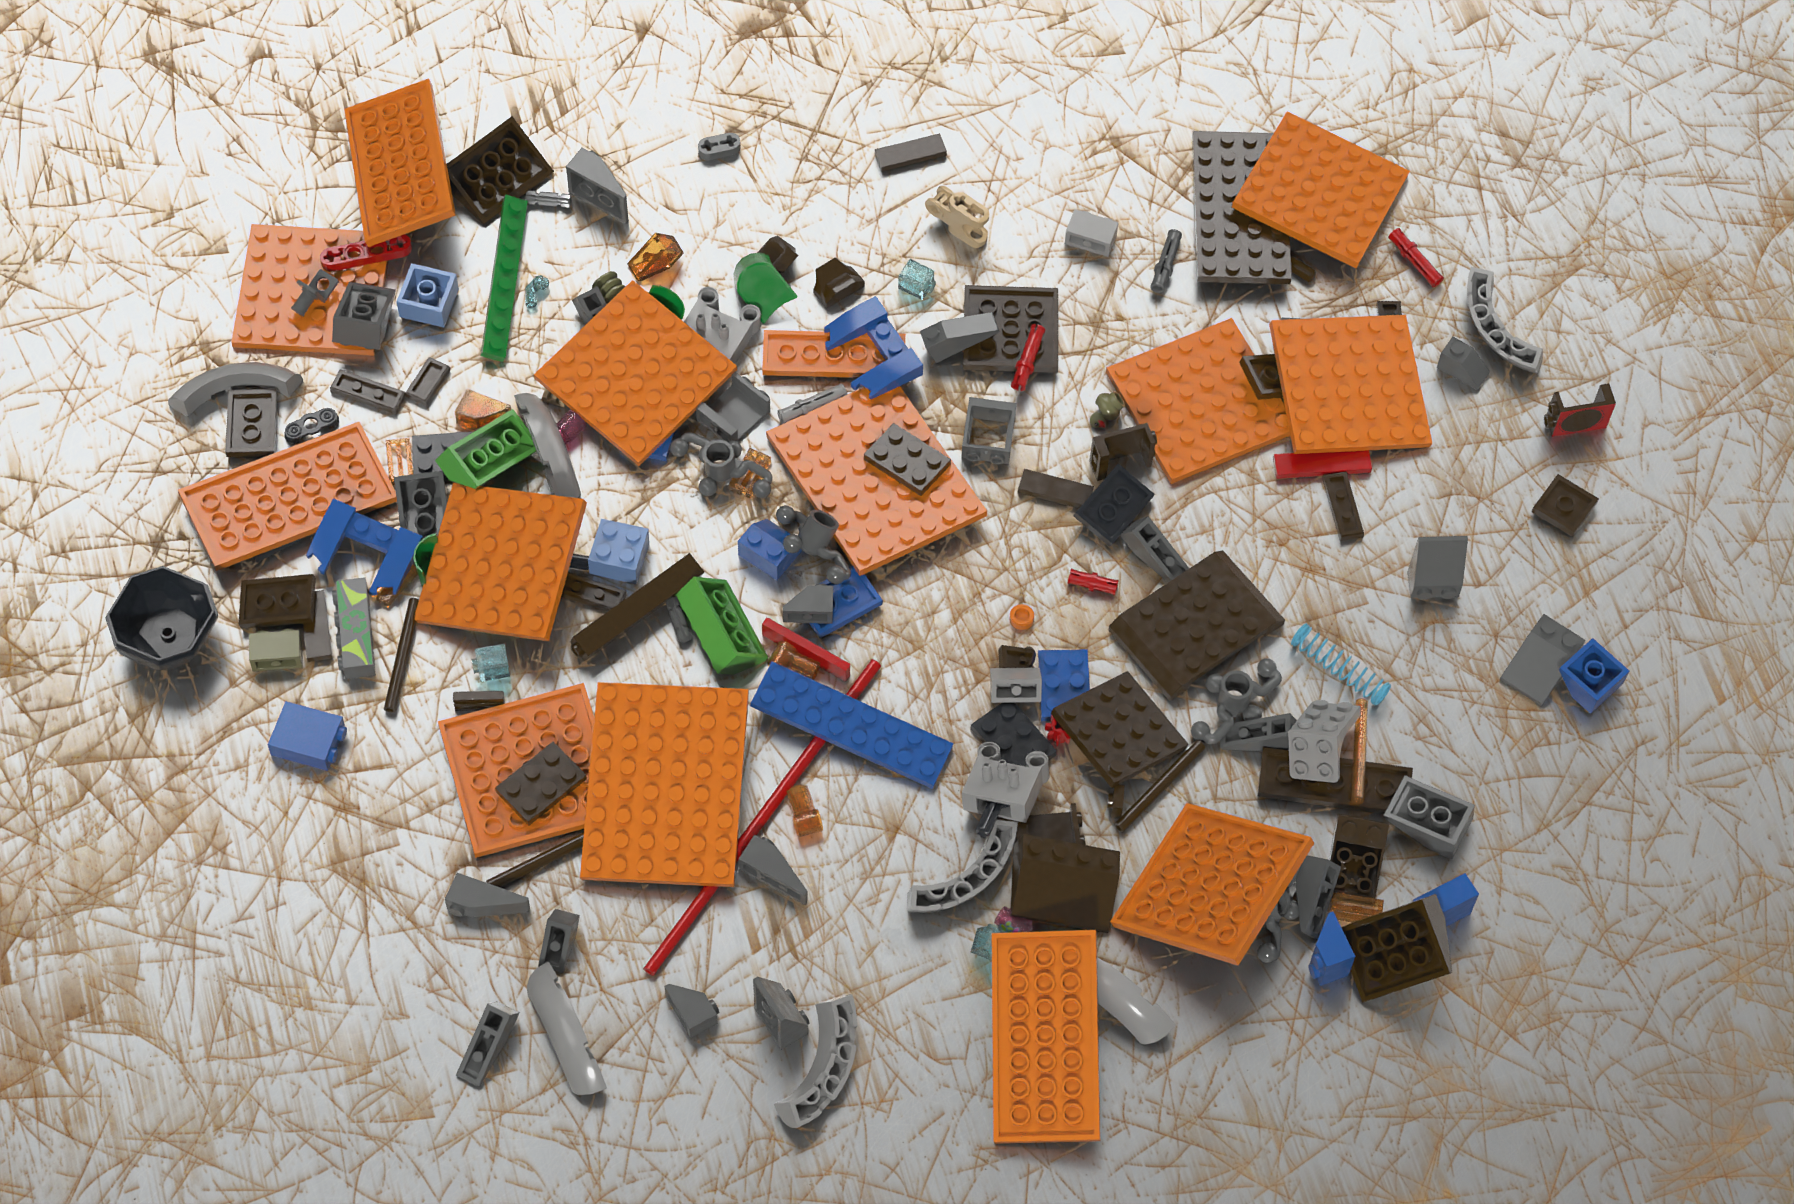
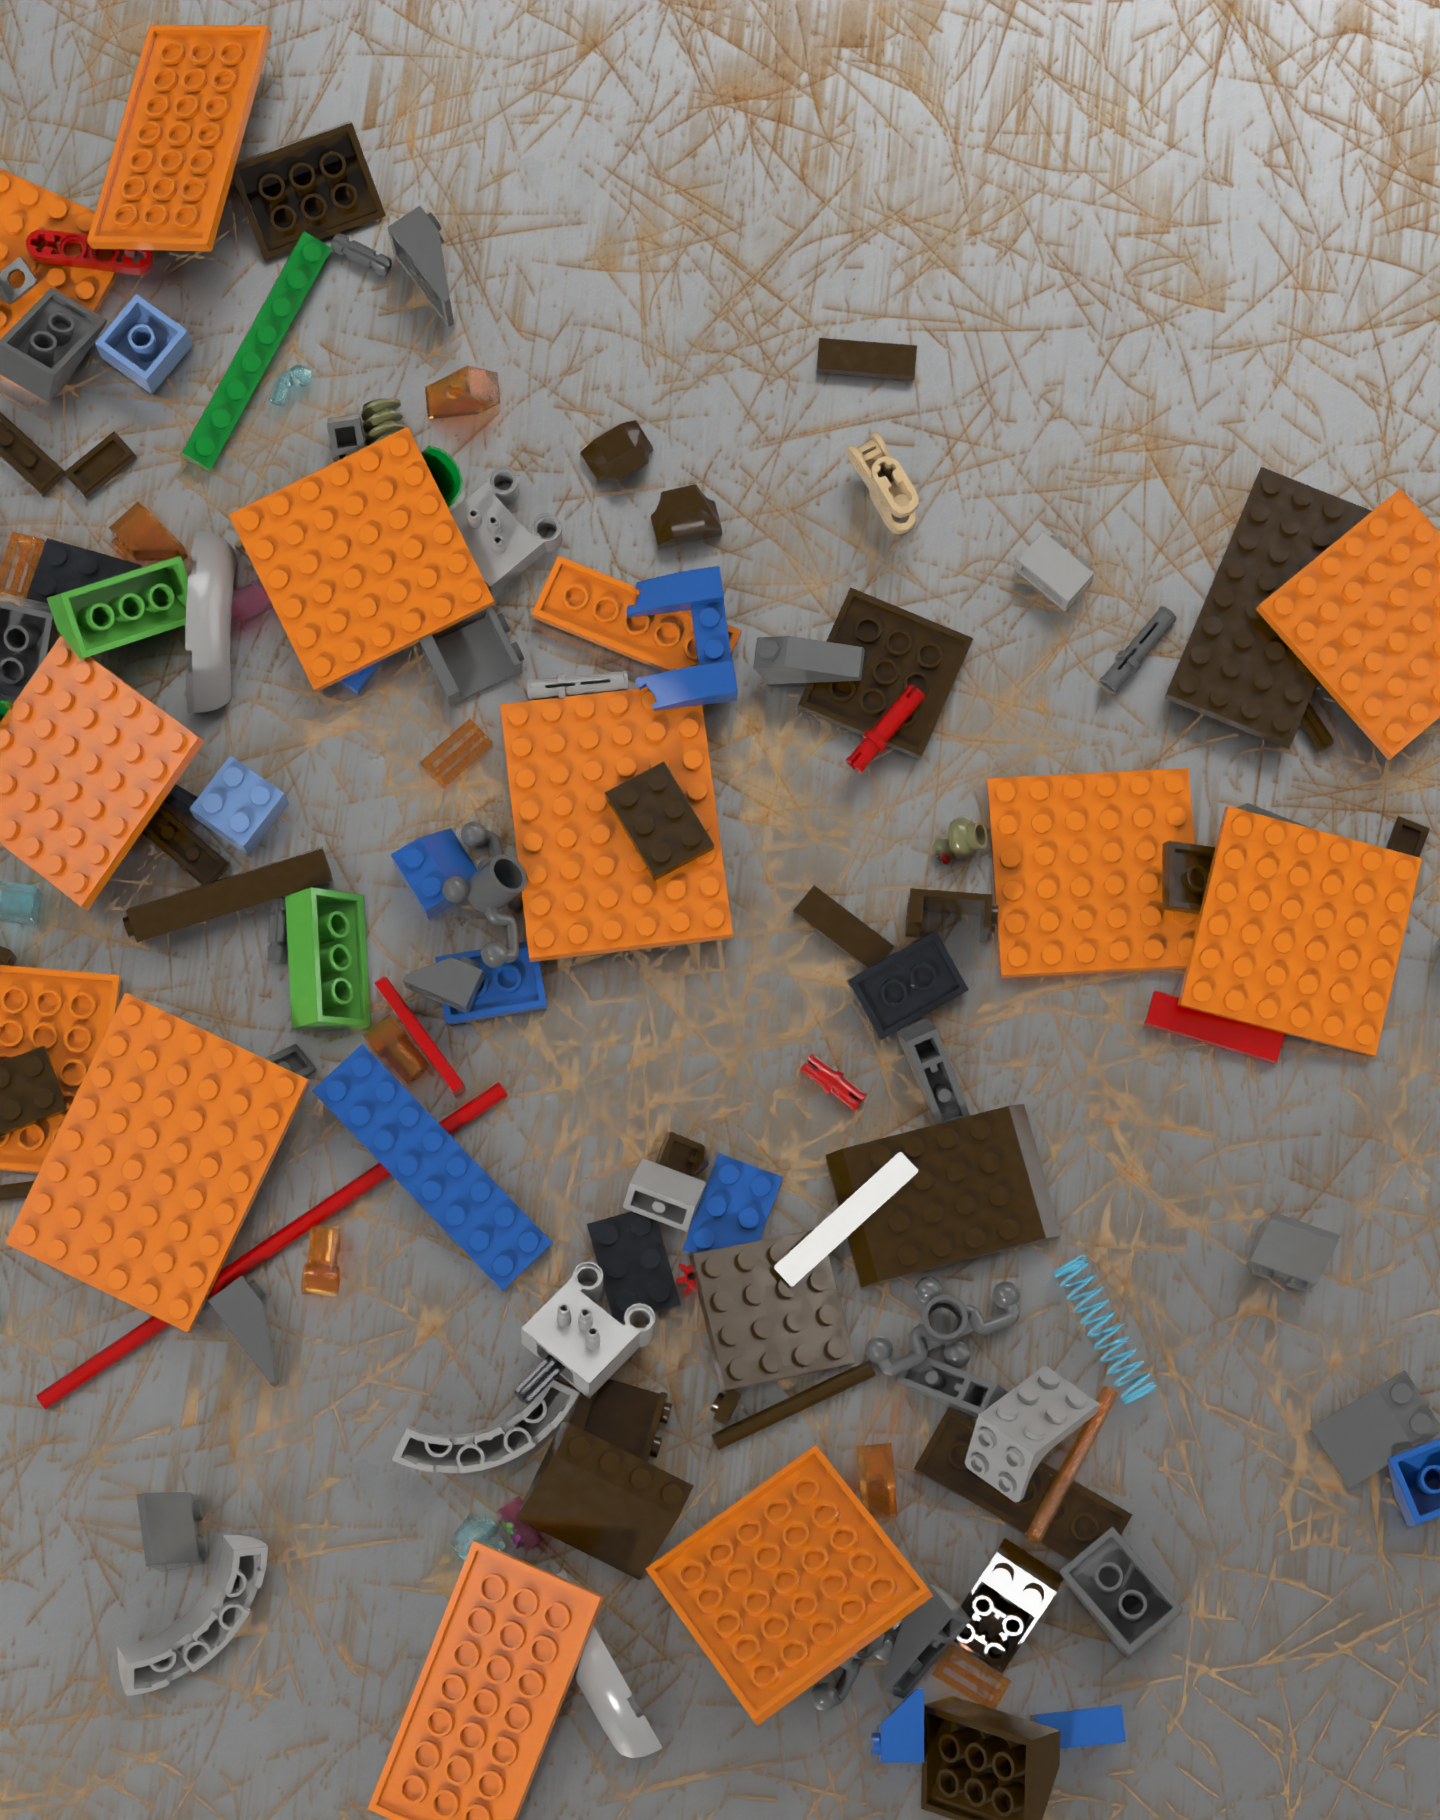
camera: 25 degrees right, 15 degrees up
dark grey slope [664,984,719,1038] -> none
dark grey wheel [670,432,773,498] -> none
dark grey beam [698,133,741,161] -> none
green piece [733,253,798,324] -> none
clear light blue brick [898,259,936,300] -> none
dark grey window [961,397,1017,465] -> none
orange tile [1009,604,1034,630] -> none
dark brown tile [1322,472,1364,541] -> none
none -> white sticker [774,1152,918,1287]
none -> clear orange slope [855,1443,897,1519]

